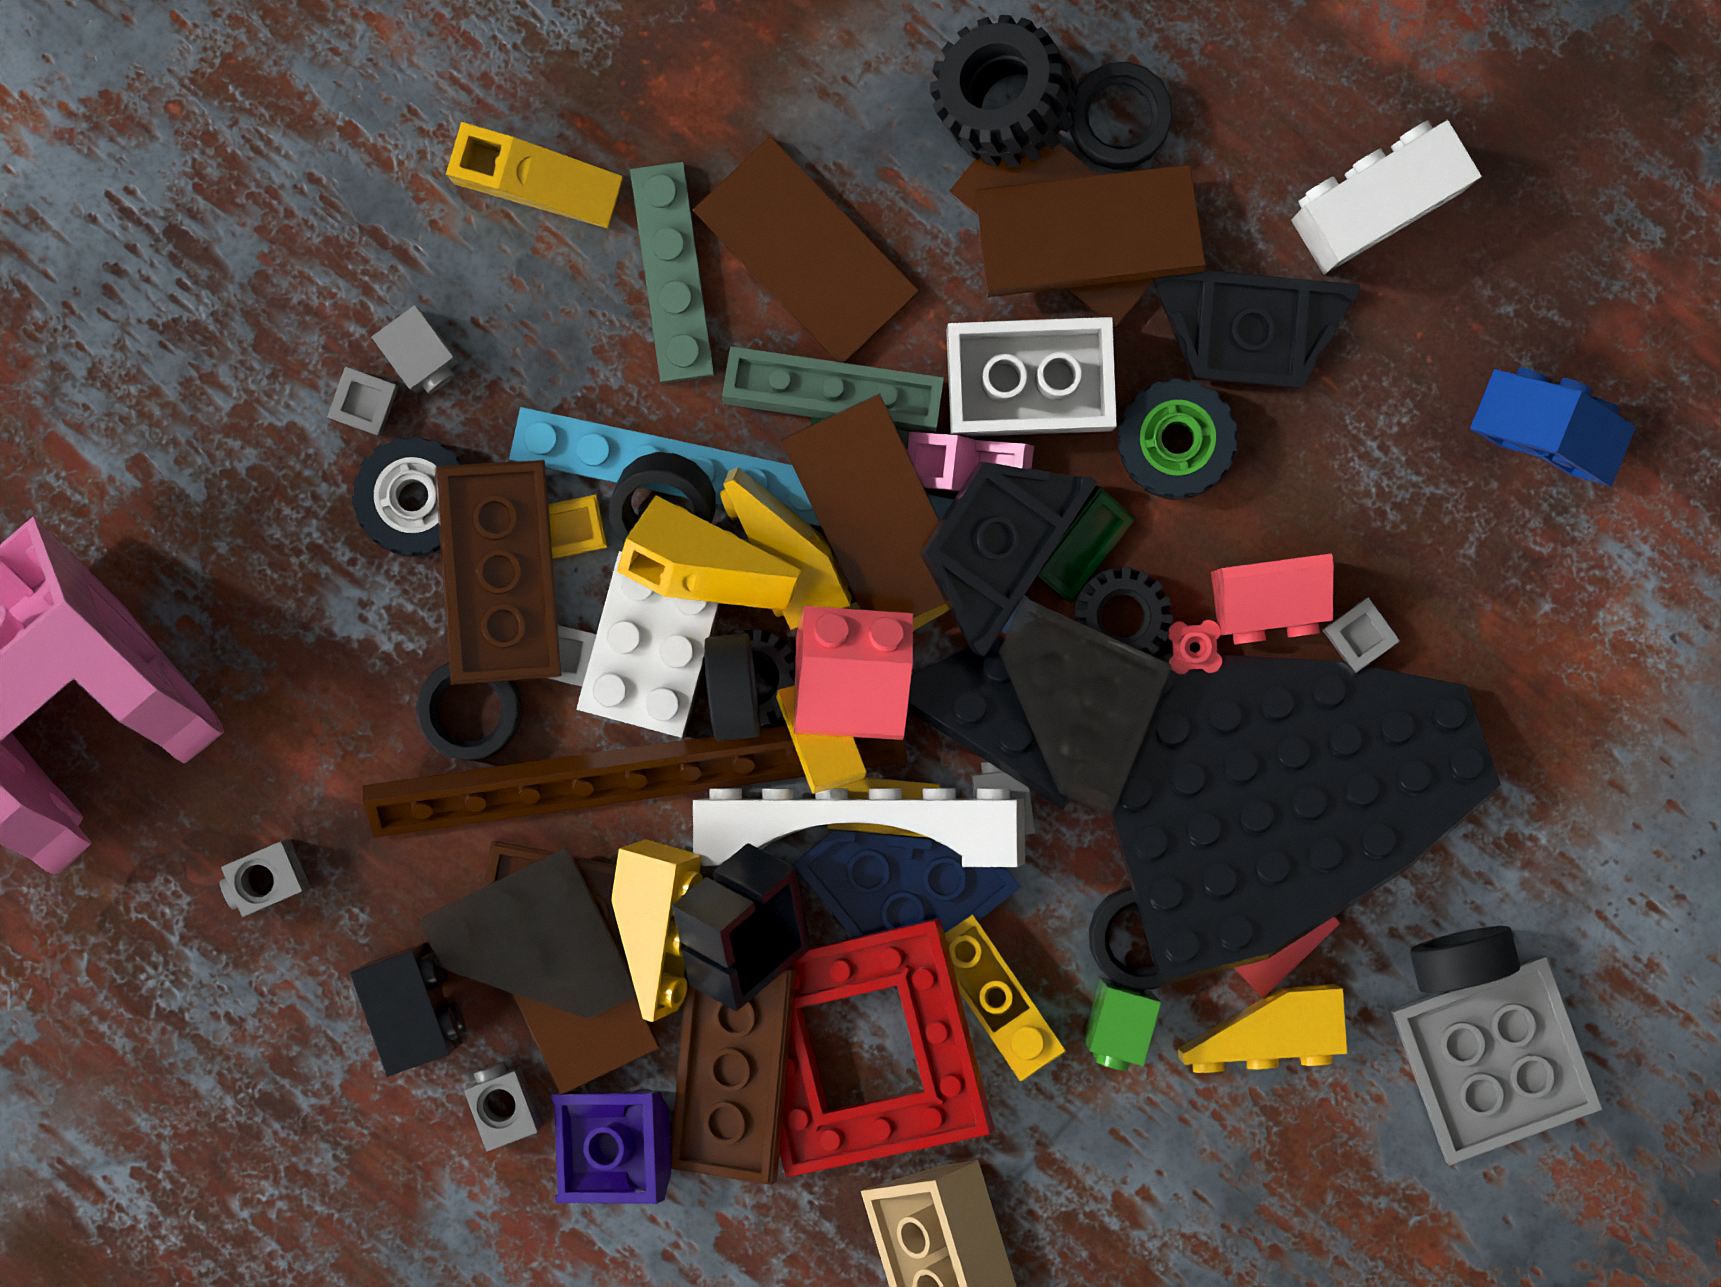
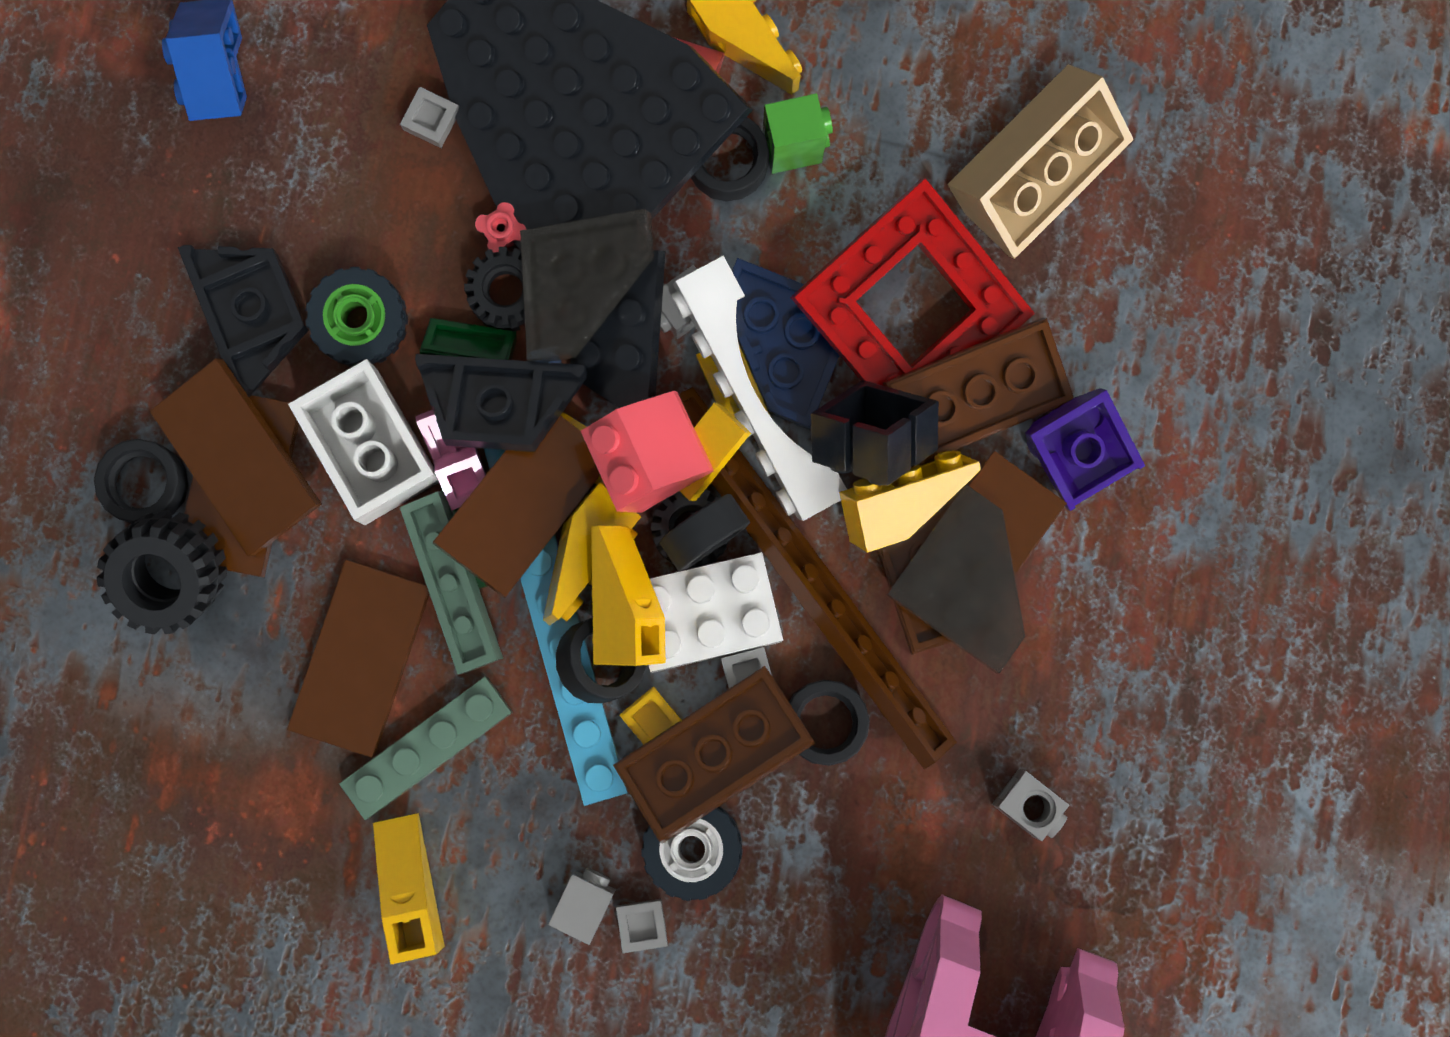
camera: 120 degrees left, 5 degrees down
black piece [349,942,466,1077] -> none
light grey brick [464,1061,543,1152] -> none
yellow slope [945,915,1067,1082] -> none
coral slope [1210,553,1334,645] -> none
white brick [1291,120,1482,275] -> none

